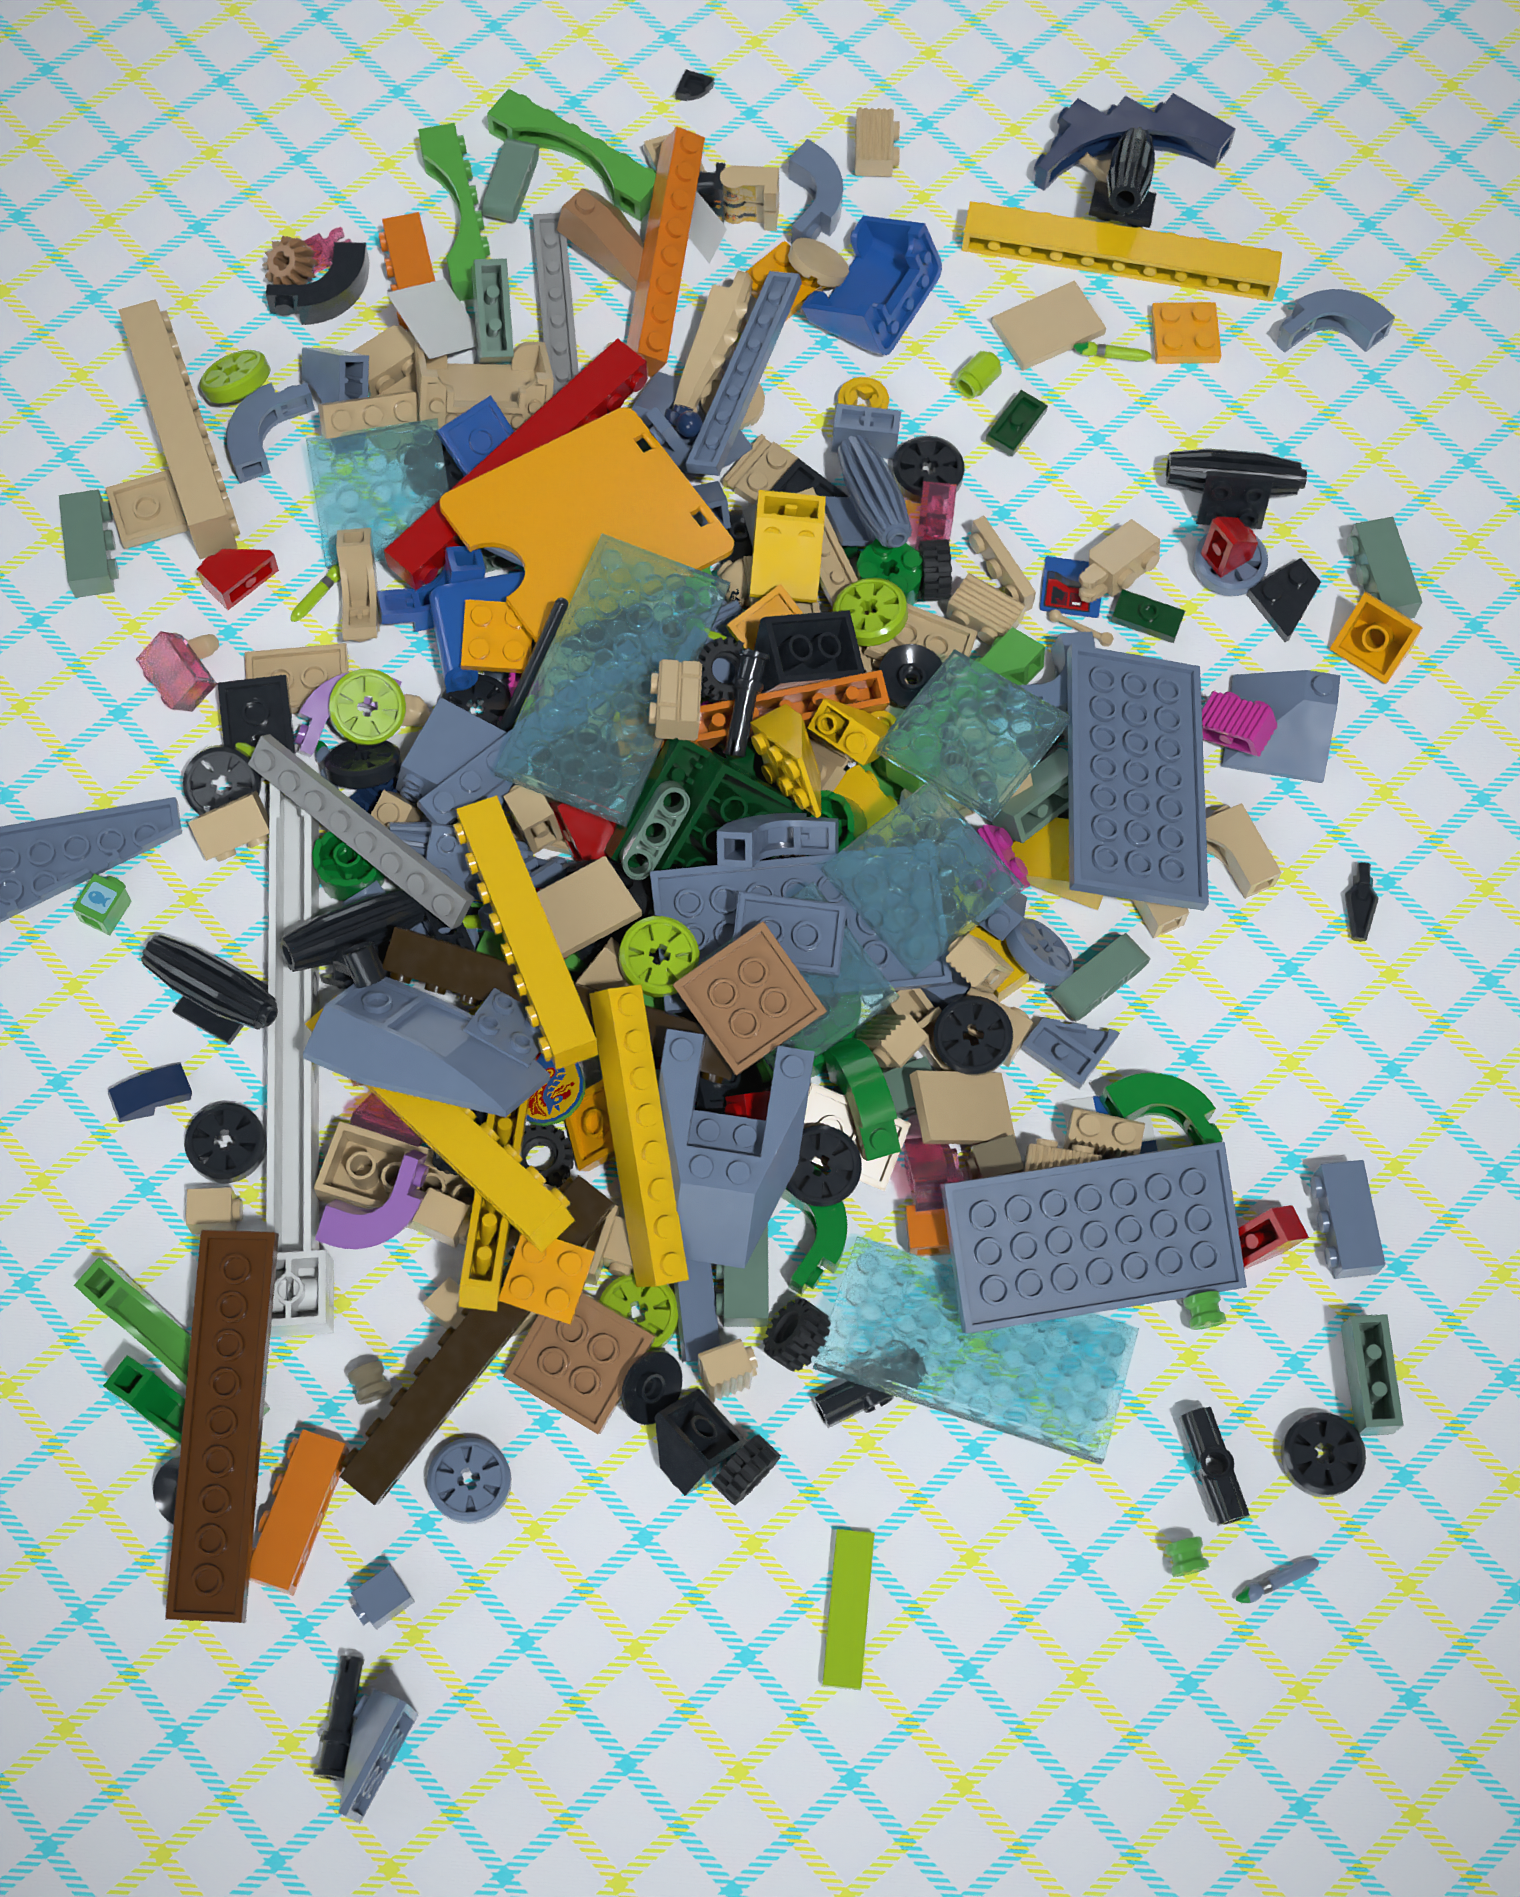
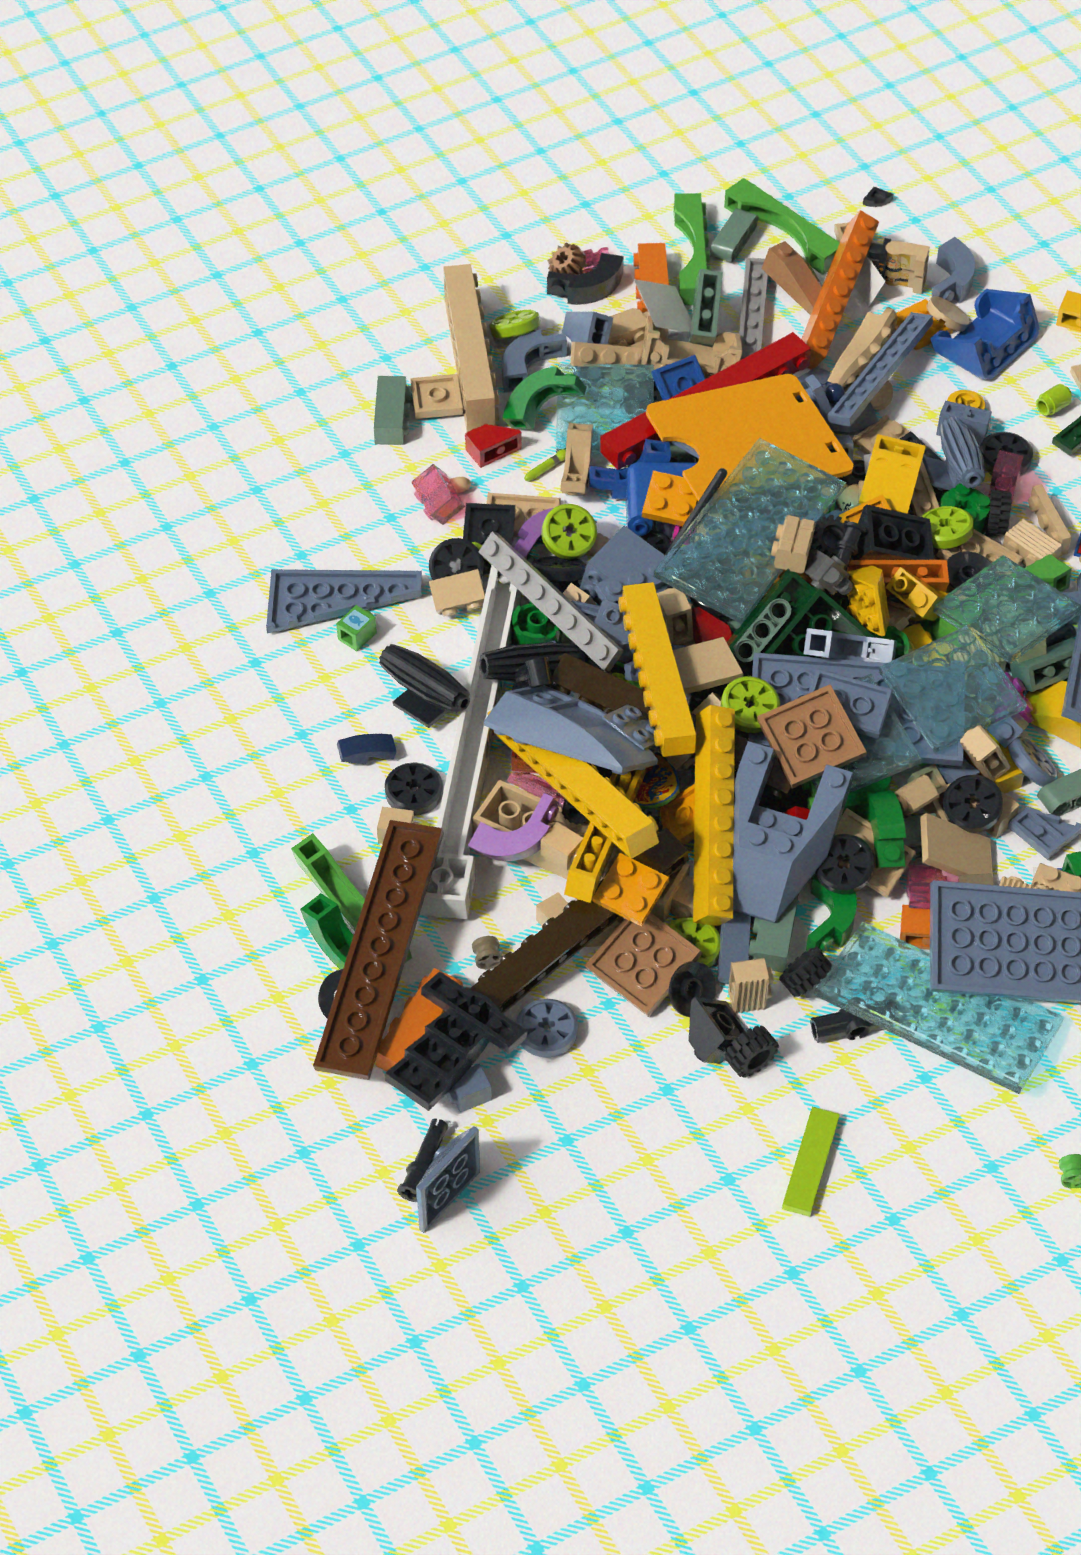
camera: 15 degrees right, 15 degrees down
tan brick [855,107,900,177] -> none
none -> black slope [385,971,528,1111]
none -> green arch [502,367,587,430]
none -> dark grey hinge [804,549,853,596]

